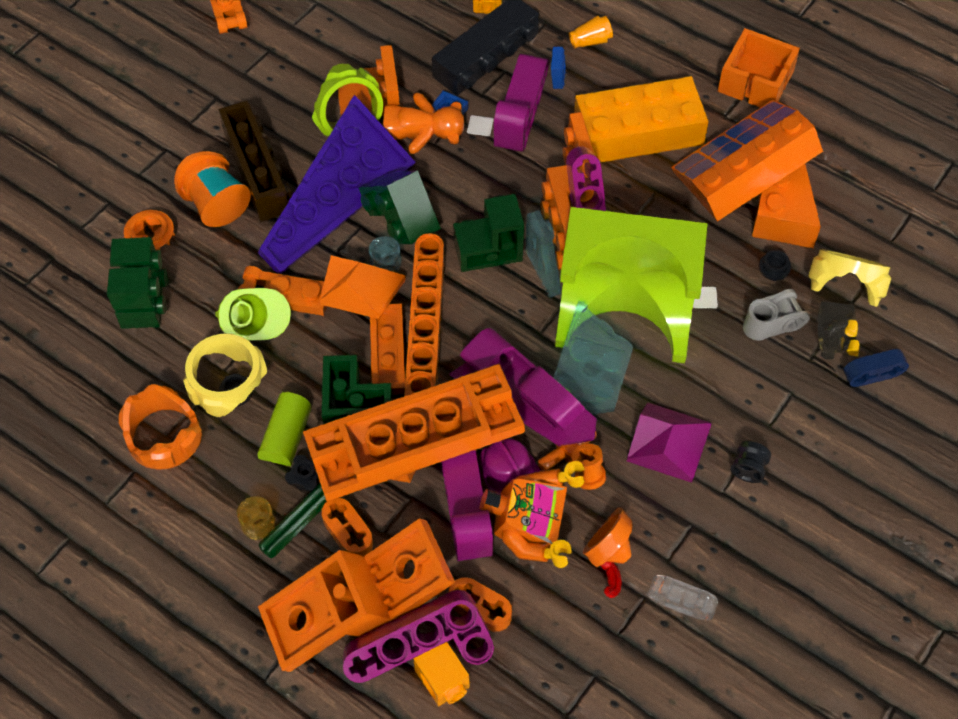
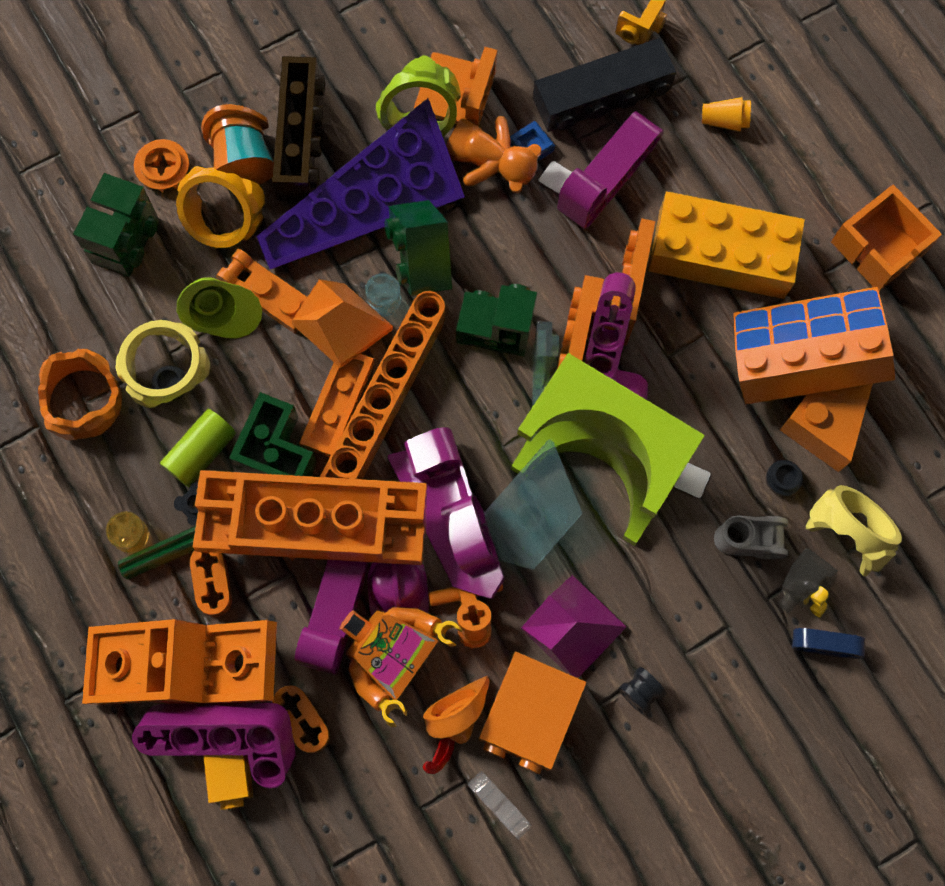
camera: 20 degrees right, 15 degrees up
blue tile [551,47,566,89] -> none
none -> light orange piece [176,166,265,248]
none -> orange brick [478,651,586,775]

